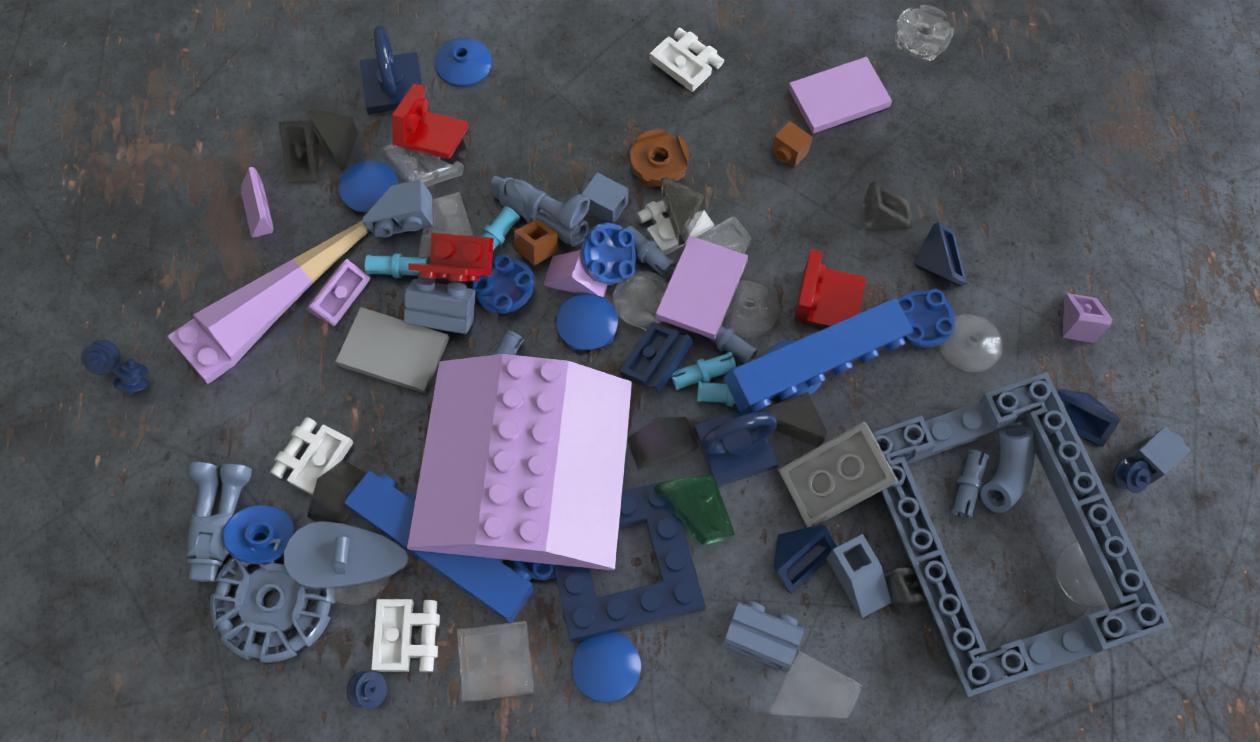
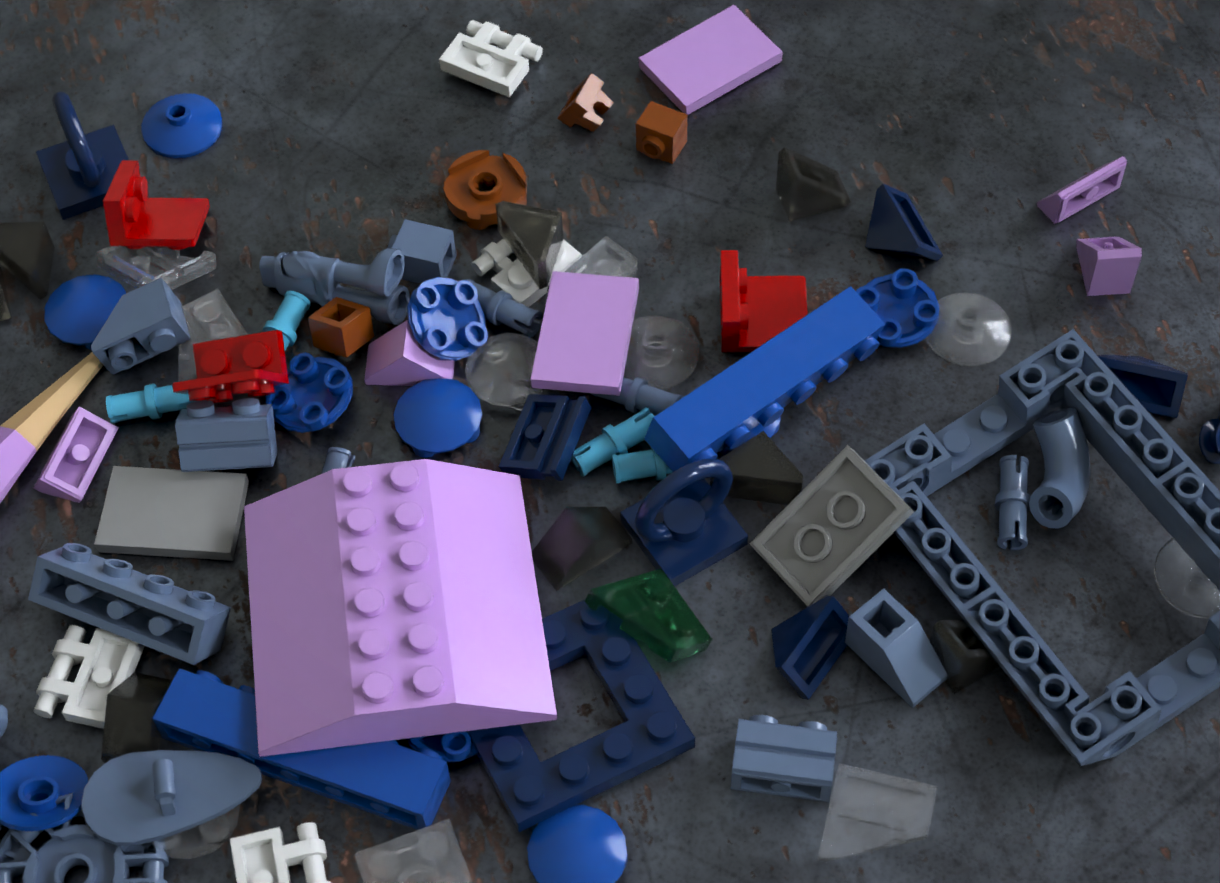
camera: 10 degrees left, 10 degrees down
none -> sand blue brick [28,543,231,665]
none -> dark orange tile [557,73,613,132]
none -> lavender slope [1037,156,1127,224]

